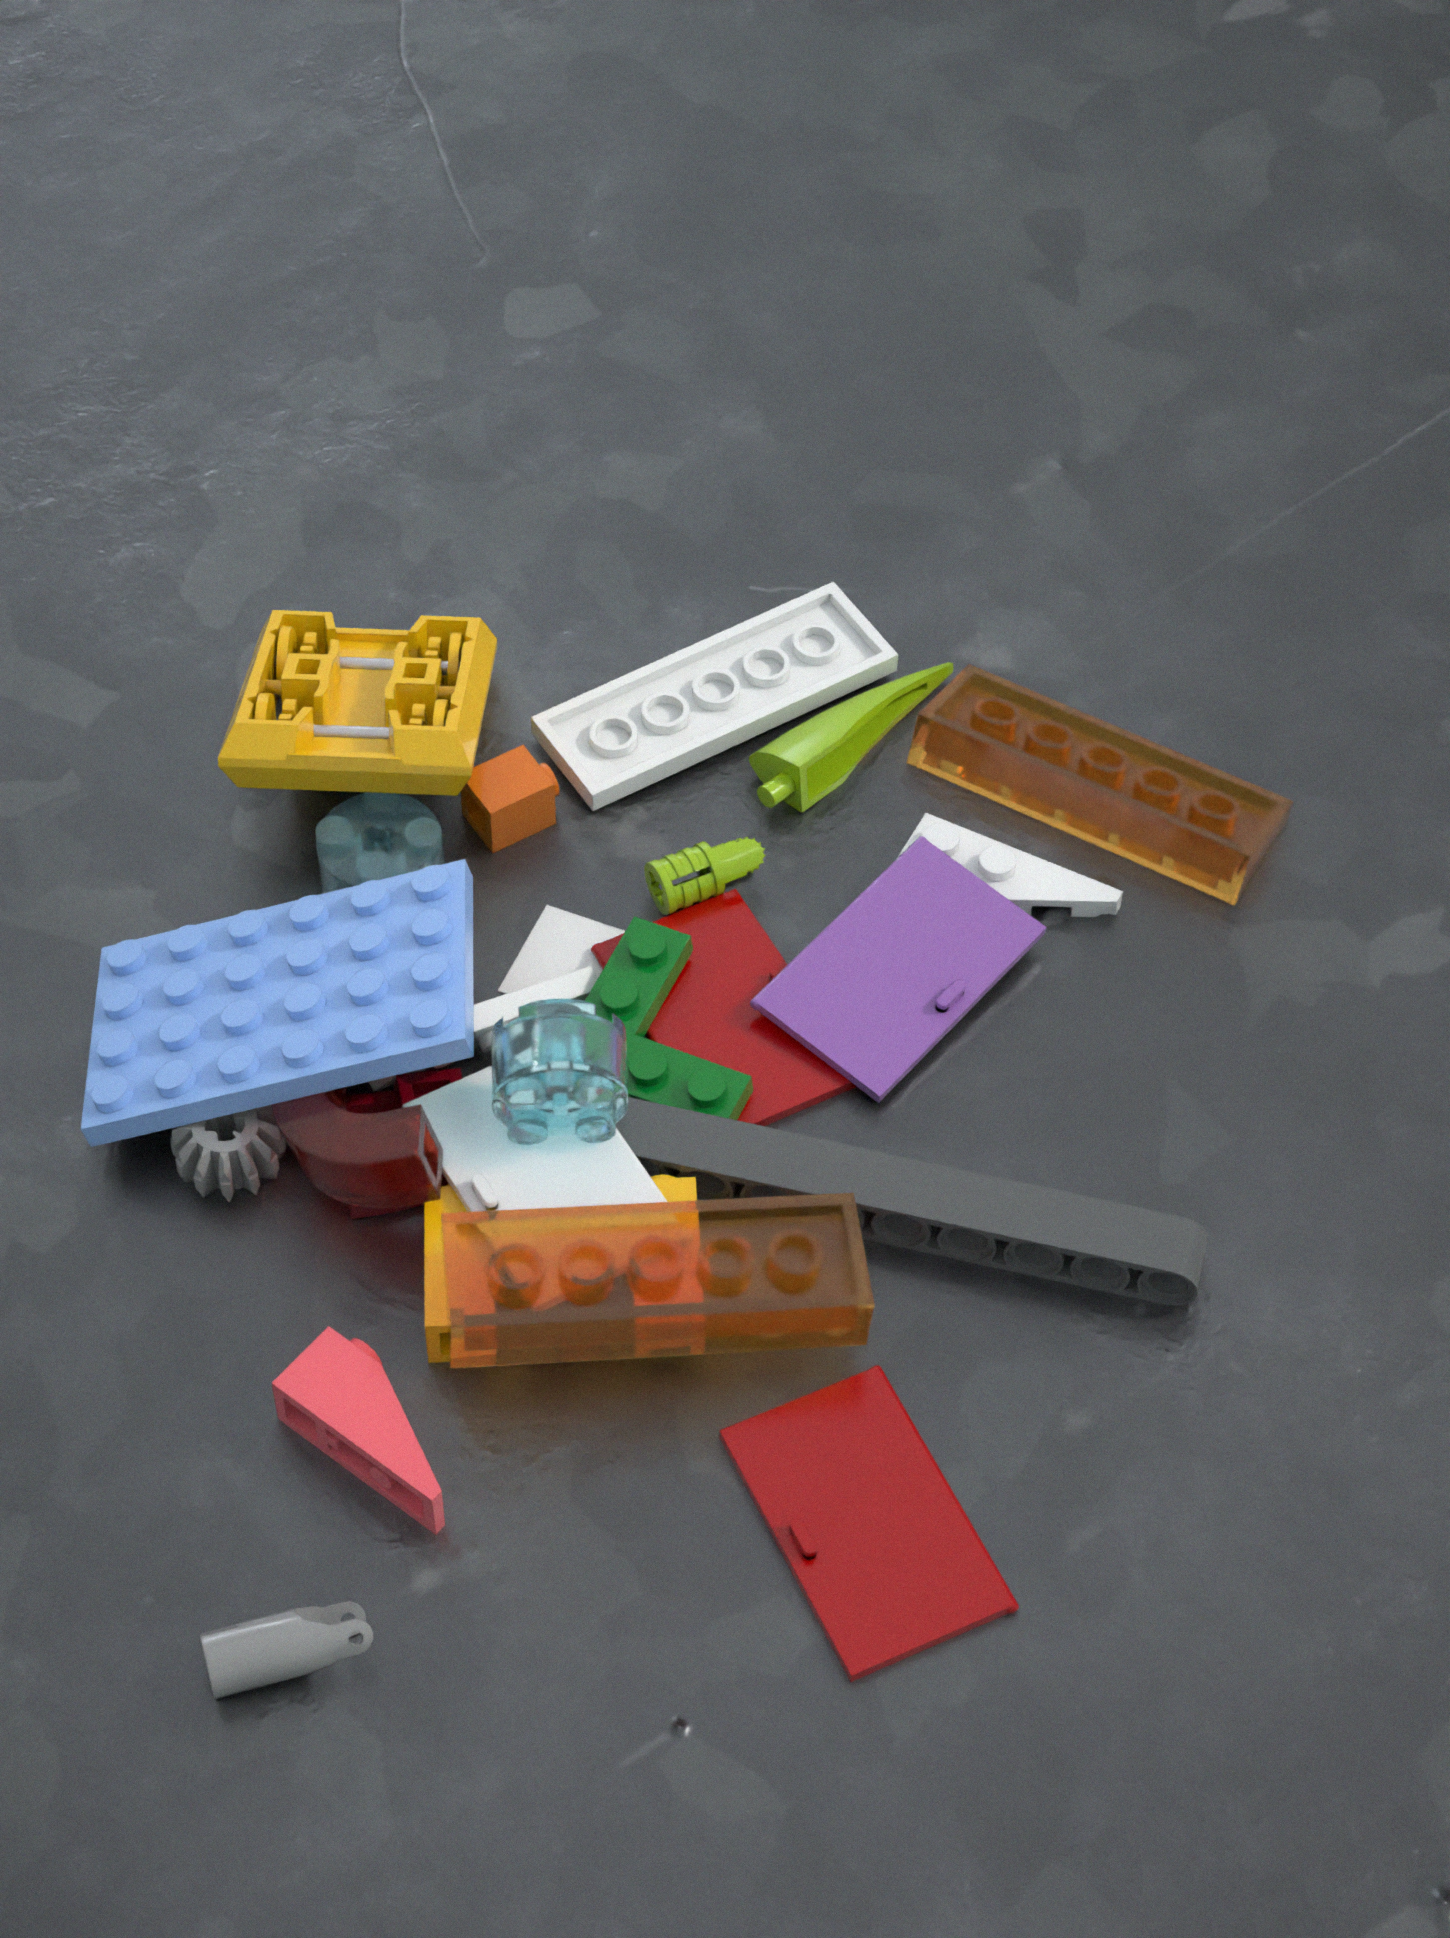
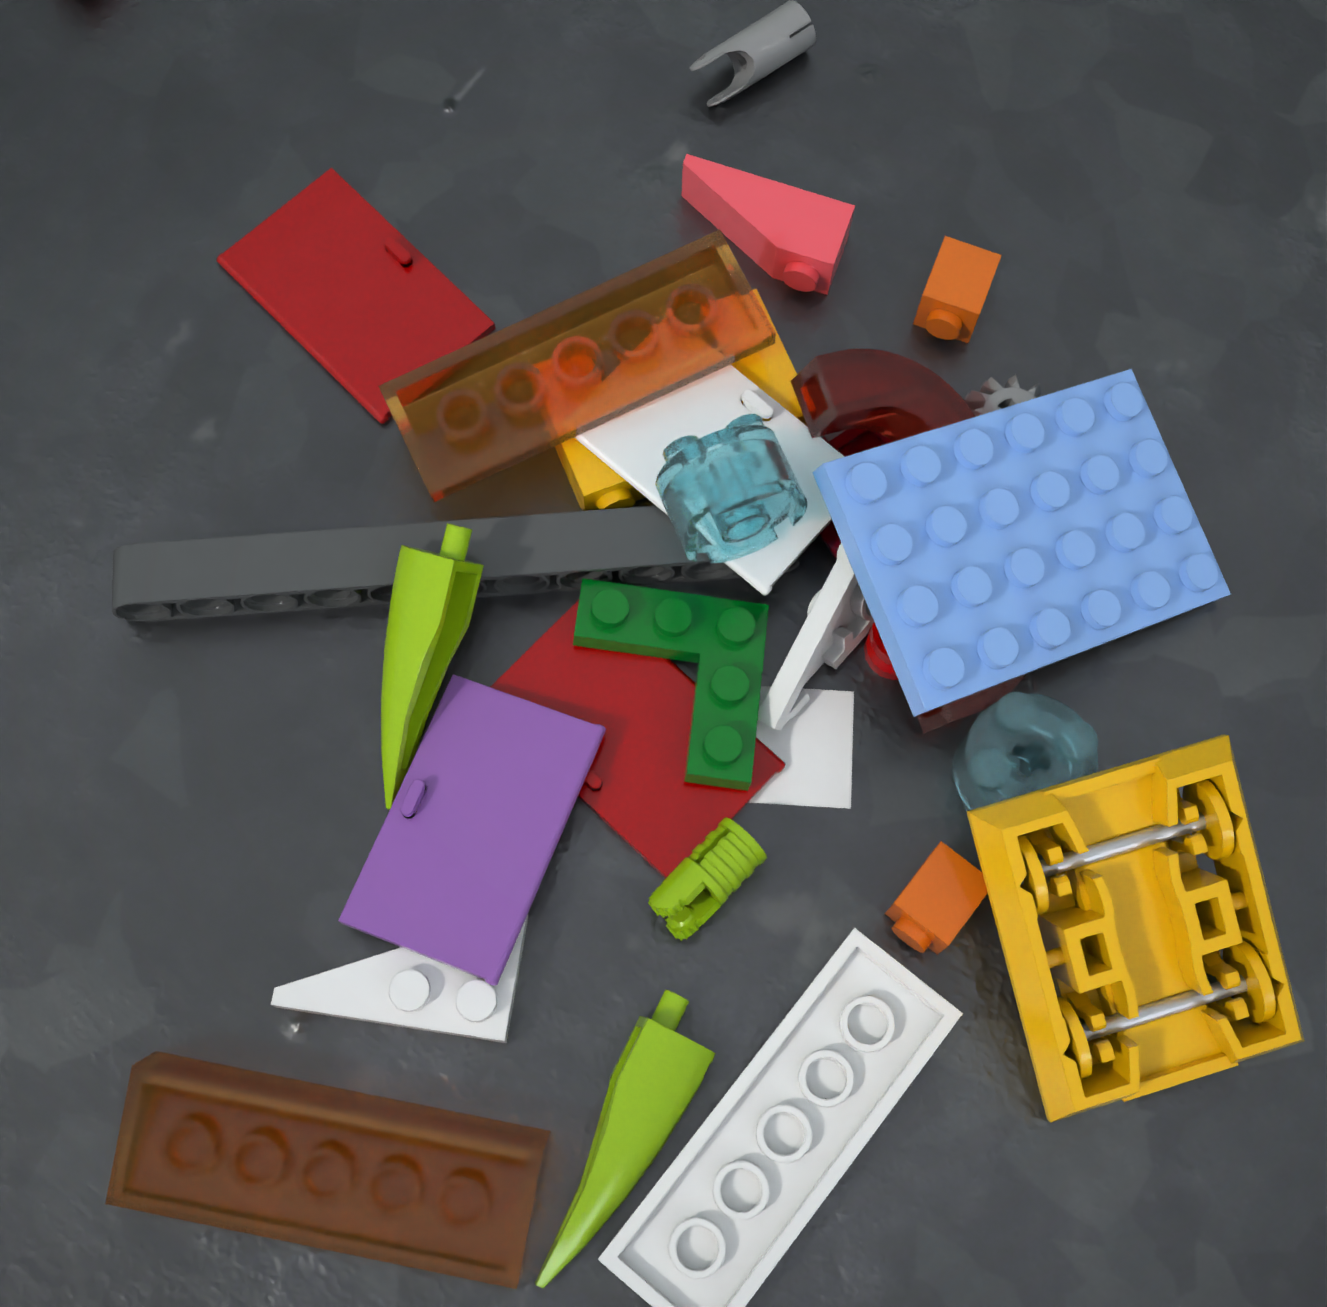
camera: 160 degrees right, 20 degrees up
none -> lime piece [381,523,484,810]
none -> orange brick [913,236,1002,344]

